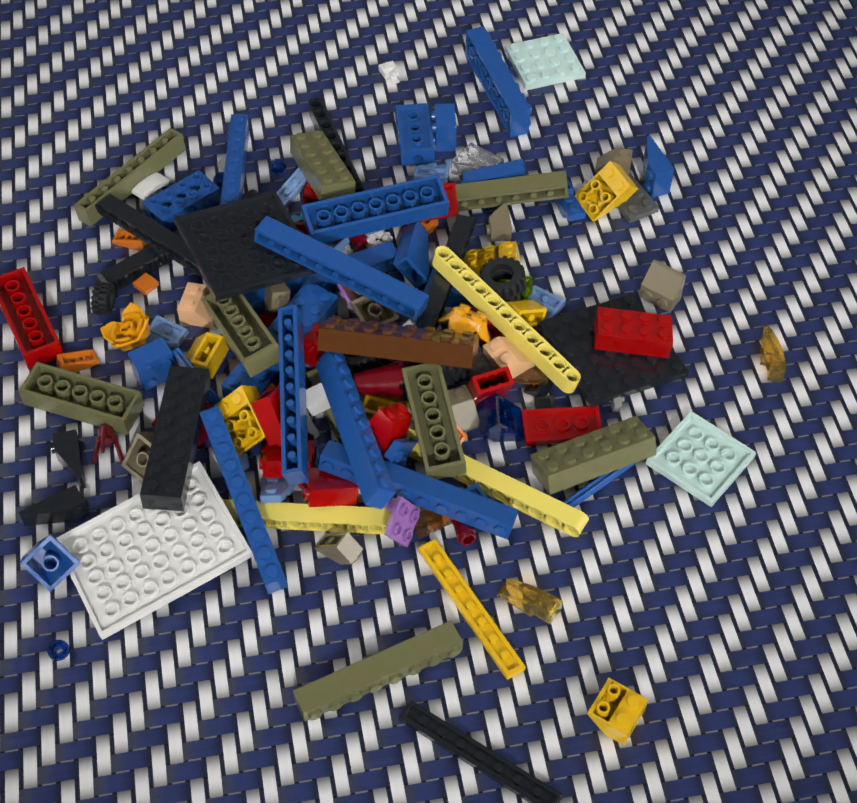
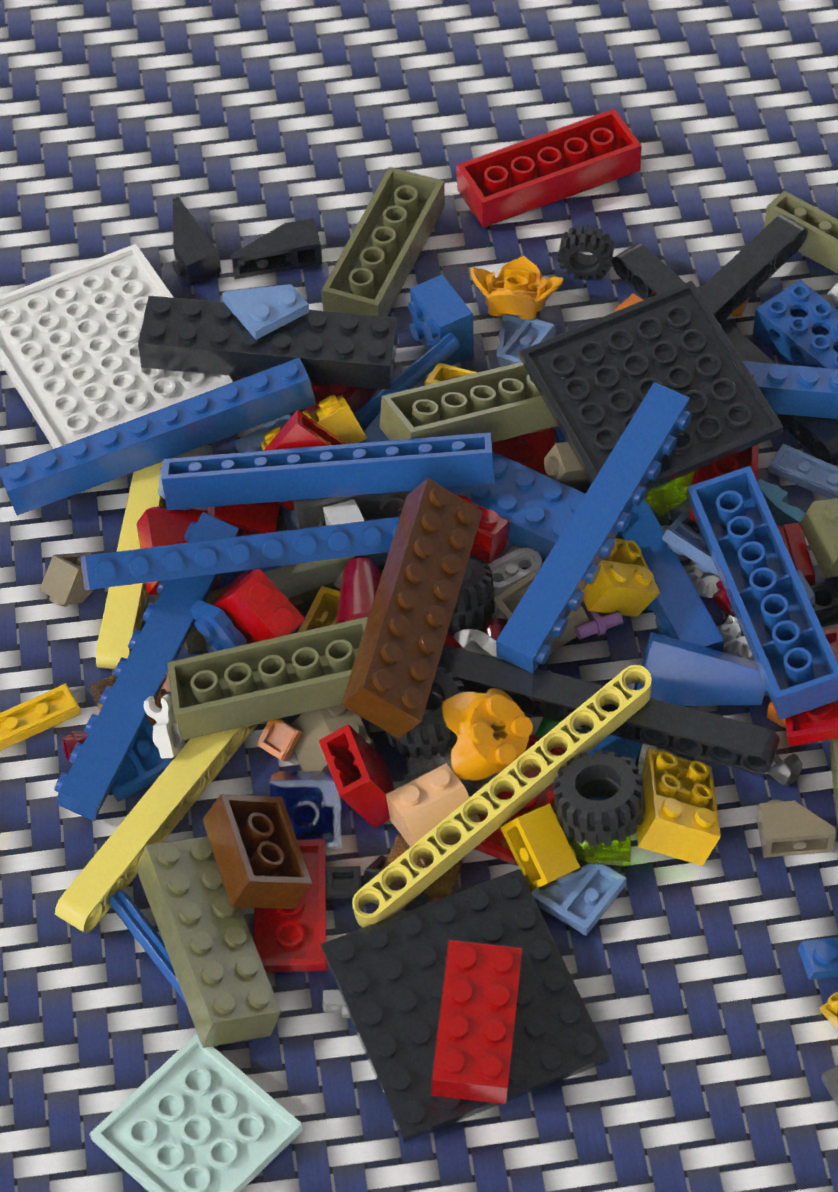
camera: 95 degrees right, 0 degrees up
blue slope [20,534,81,592] -> none
orange slope [56,349,99,373] -> none
dark red plant [92,425,124,464] -> none
medium lavender plate [384,496,421,548] -> none
dark tan slope [639,259,686,312] -> none
none -> white plate [144,694,185,759]
none -> reddish brown brick [203,794,312,909]
none -> medium blue wing [222,284,309,340]

